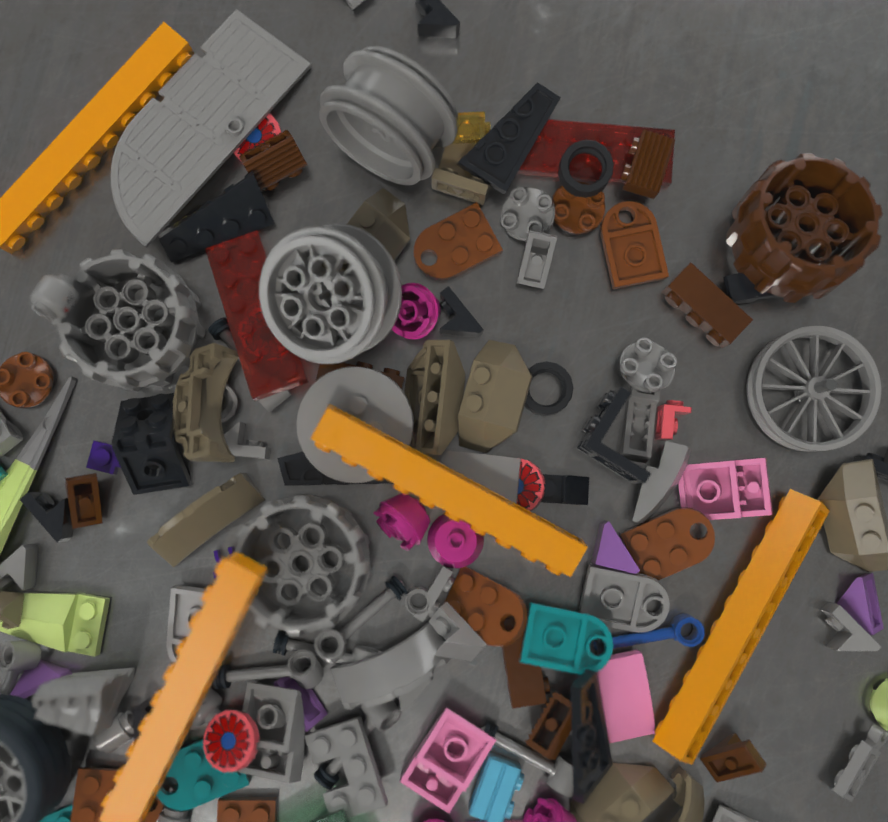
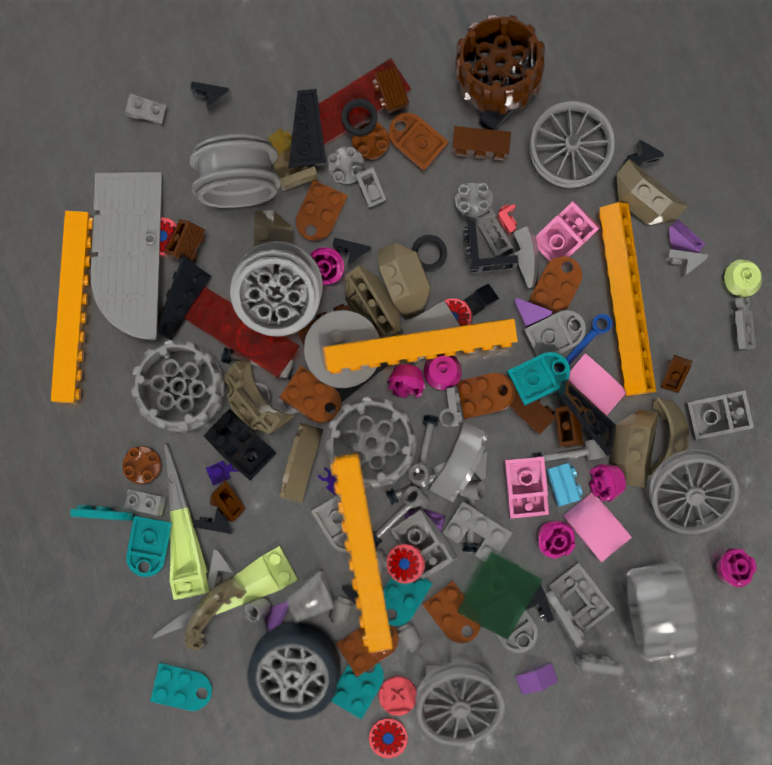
camera: 35 degrees left, 0 degrees up
light grey head [30,274,79,320] -> none
light grey slope [428,602,487,662] -> none
none -> dark orange plate [279,365,341,423]

